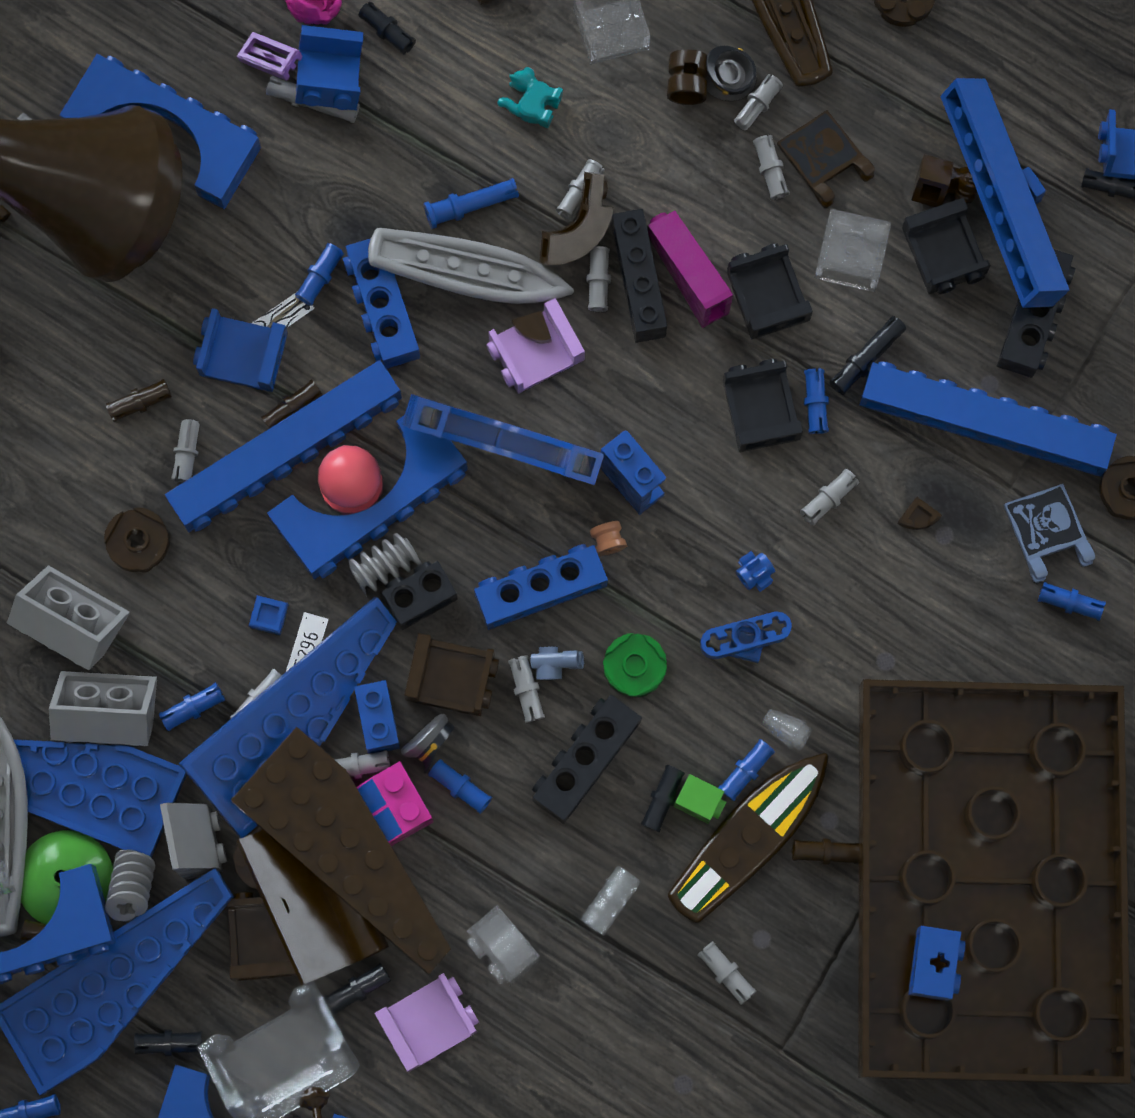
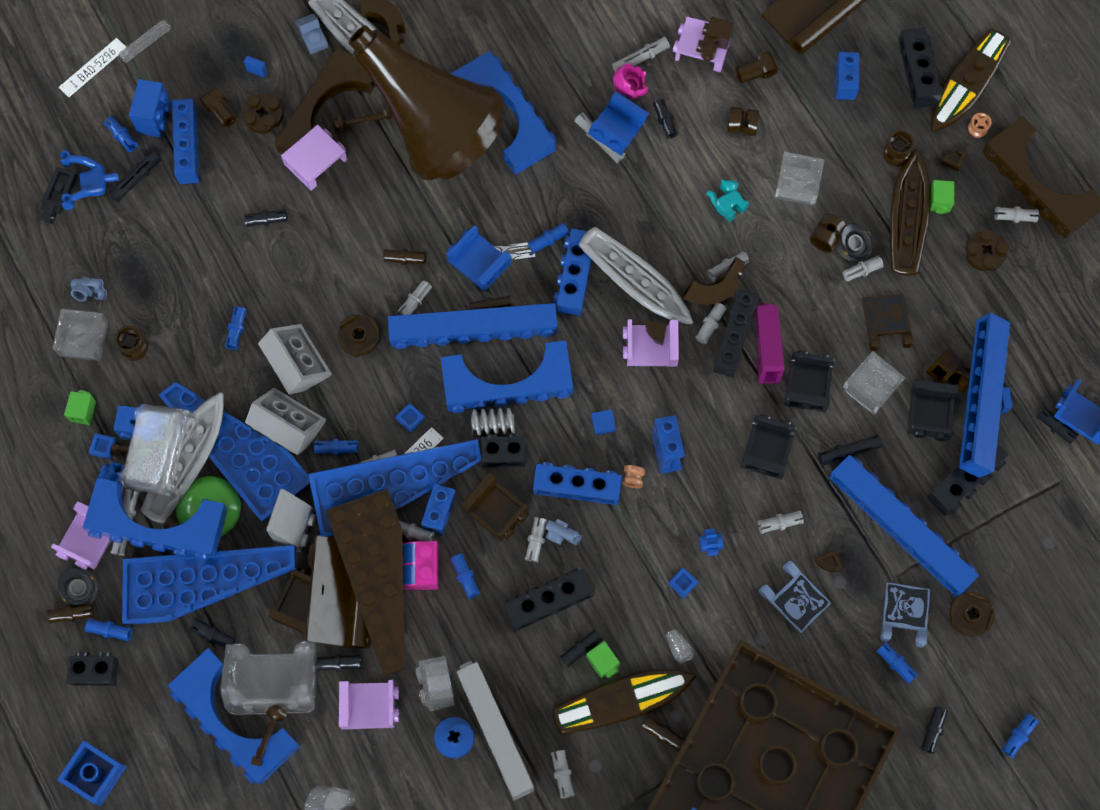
camera: 30 degrees right, 5 degrees down
light grey piece [105,849,155,921] -> none
medium lavender tile [236,32,303,81] -> none
coral tile [318,445,383,515] -> none
piece [401,714,455,774] -> none
blue arch [402,394,604,485] -> none
blue pin [423,178,519,229] -> none
clear axle [580,866,641,936] -> none
green tile [603,633,667,697] -> none
blue beam [700,612,792,659] -> none
blue pin [718,739,775,801] -> none
light grey pin [753,135,790,200] -> none
blue pin [804,368,829,434] -> none
none -> blue piece [434,717,475,759]
none -> light grey brick [457,661,534,801]
none -> blue tile [591,410,616,435]
none -> flag [759,561,831,633]

